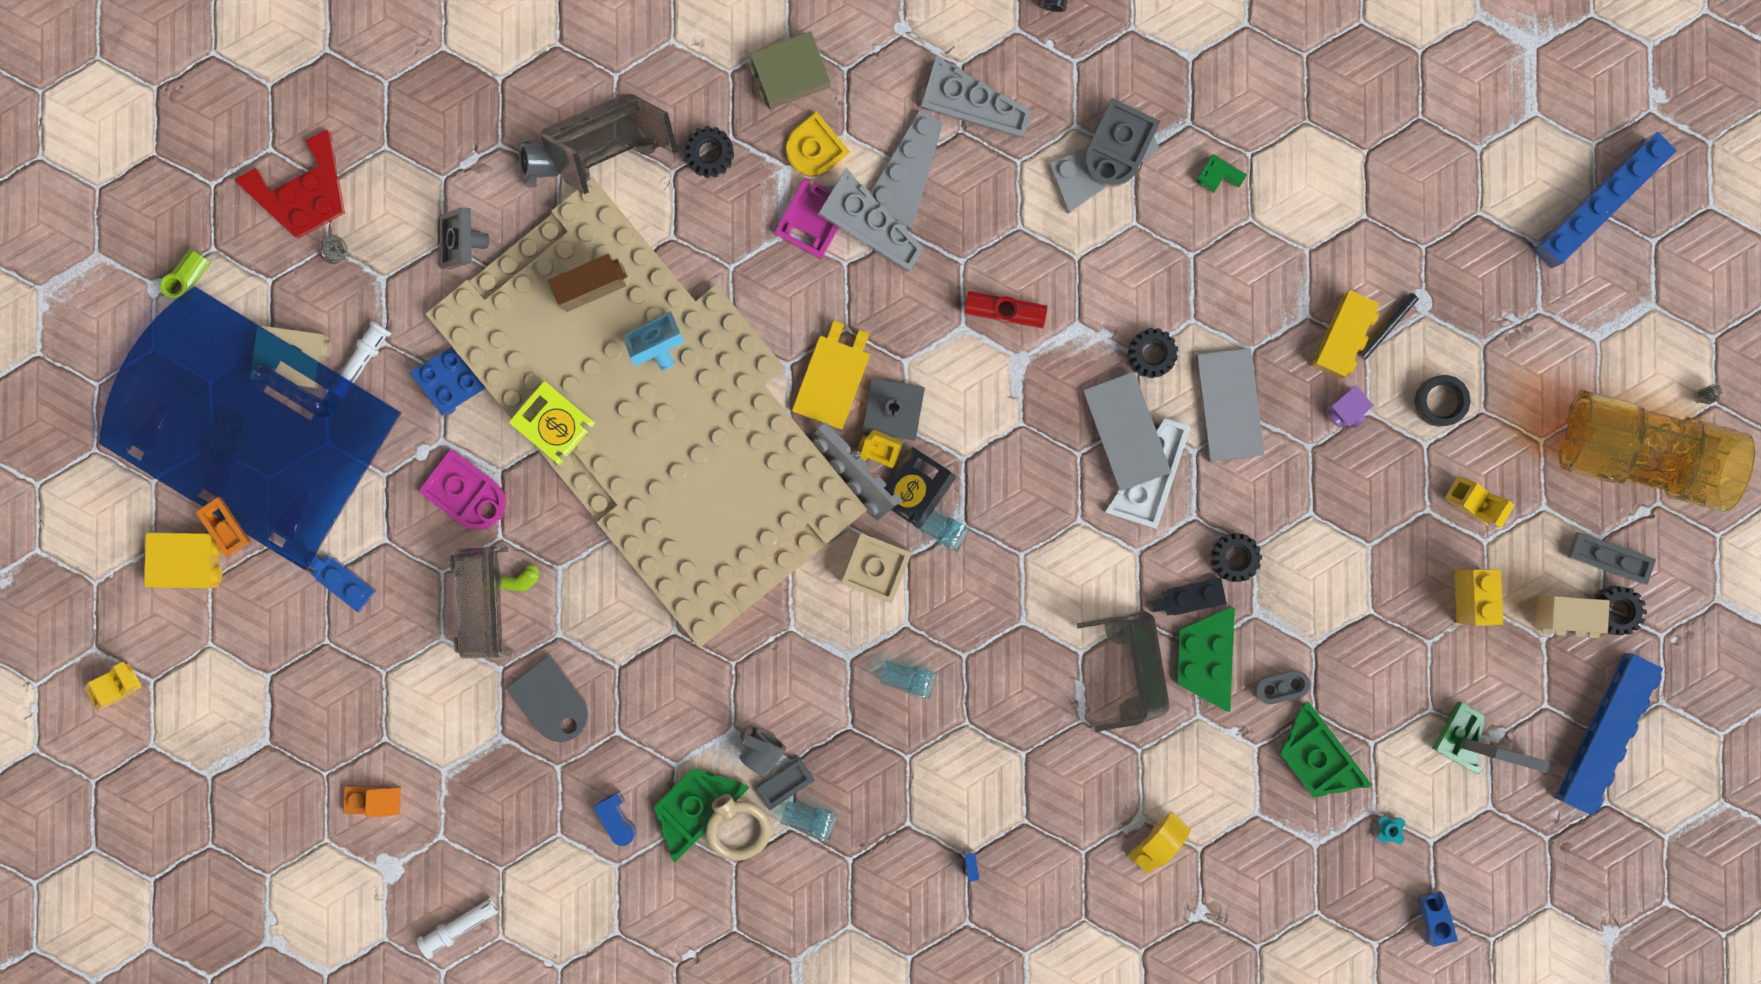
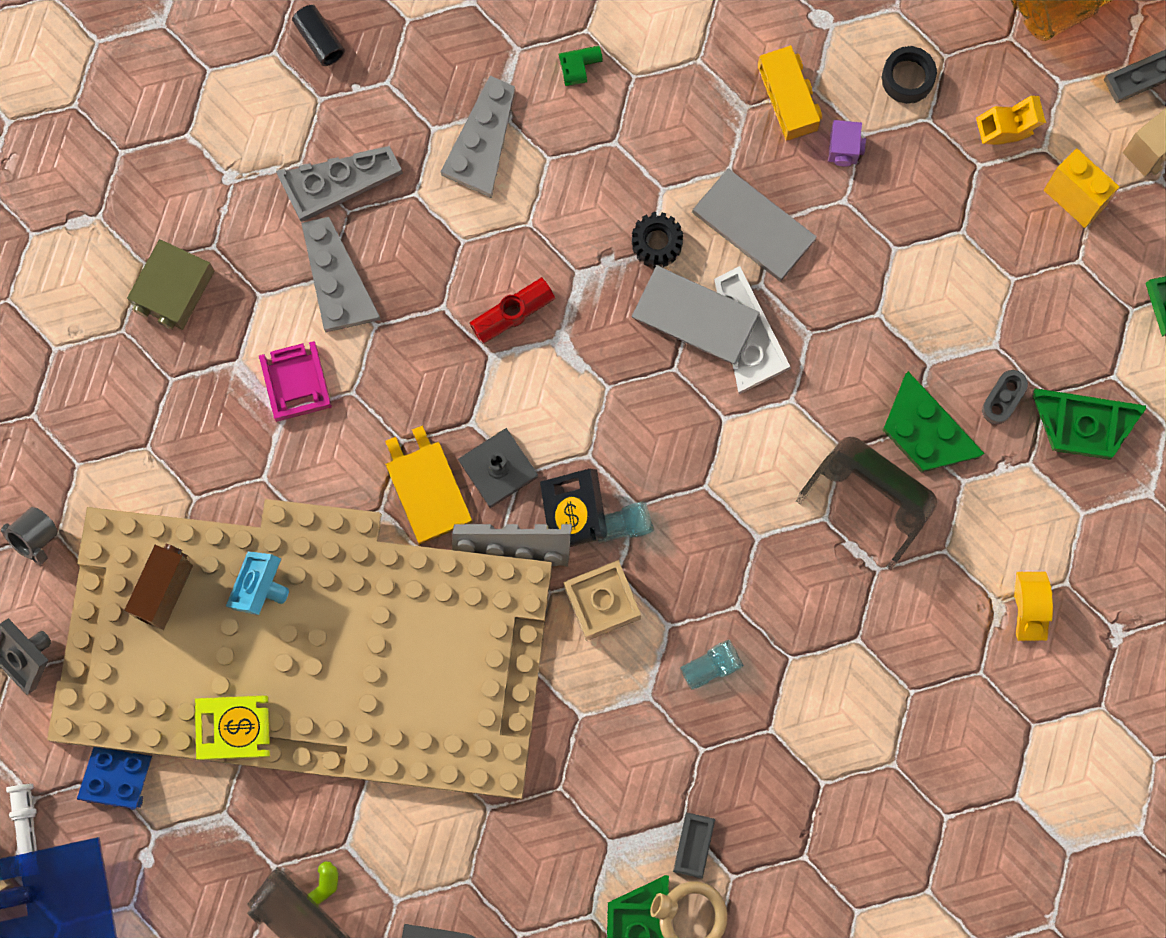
camera: 40 degrees left, 10 degrees down
dark pink tile [418,449,506,530] -> none
clear smoke windscreen [540,94,678,194] -> none
black tyre [684,126,734,178] -> none
dark grey piece [739,725,786,776] -> none
clear light blue piece [780,801,838,841] -> none
yellow tile [786,111,850,177] -> none
light grey wing [817,167,924,272] -> none
yellow bracket [858,429,903,468] -> none
blue tile [963,849,980,882] -> none
dark grey tile [1085,98,1161,187] -> none
black hinge [1149,577,1227,616] -> none
black tyre [1210,533,1262,582] -> none
black bar [1358,293,1419,360] -> none

